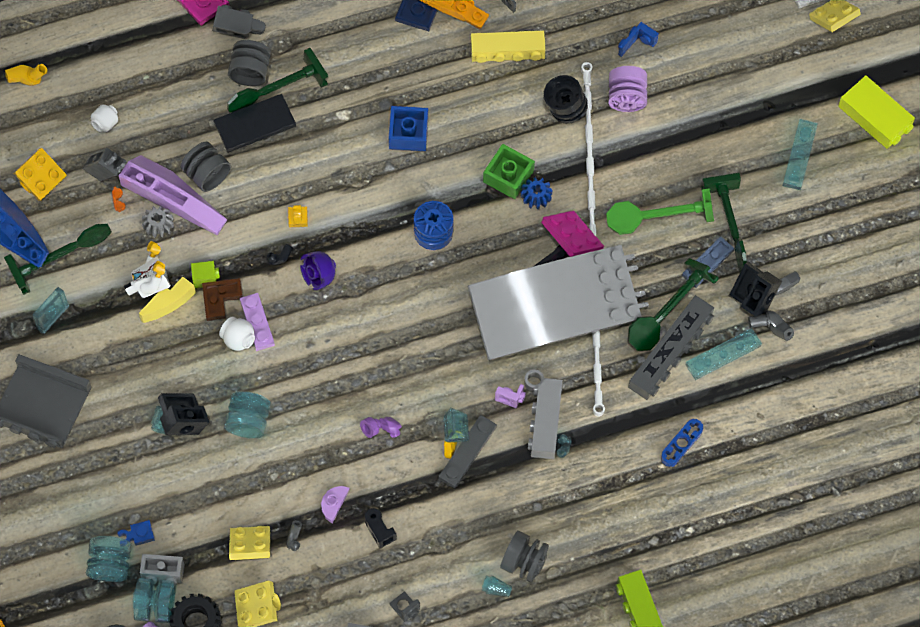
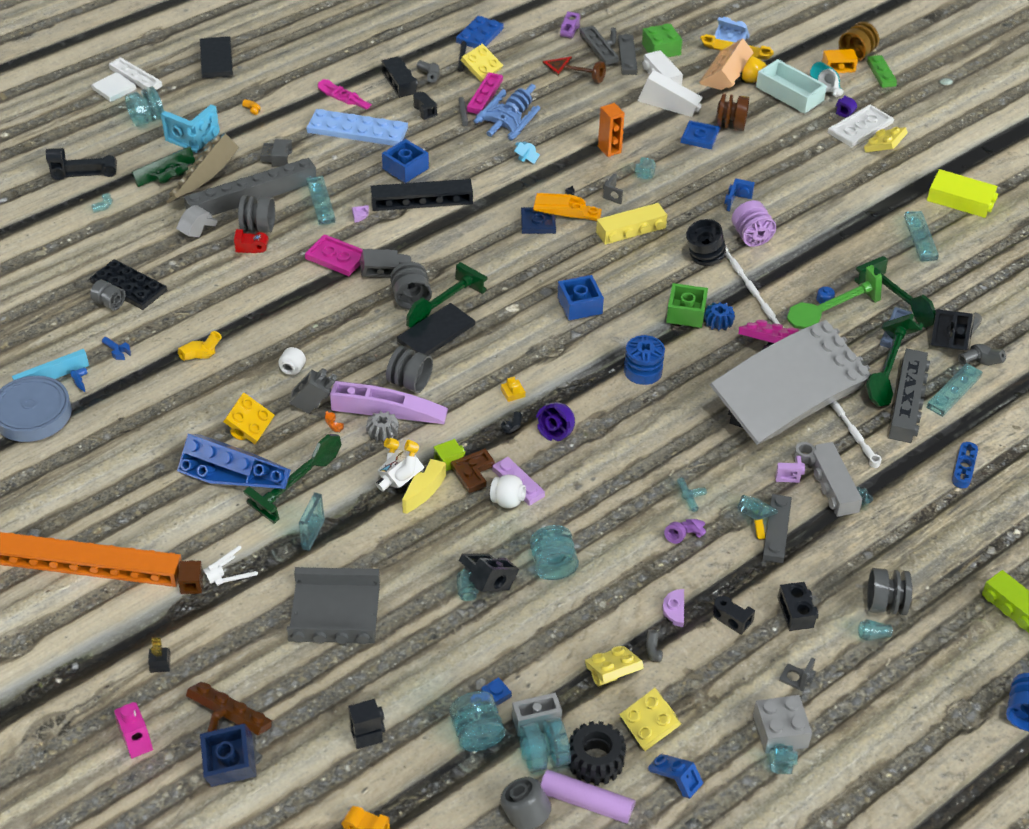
camera: 20 degrees left, 20 degrees down
none -> black piece [348,699,386,749]
none -> clear light blue piece [677,477,707,512]
none -> black brick [777,582,819,631]
none -> blue piece [816,286,835,304]

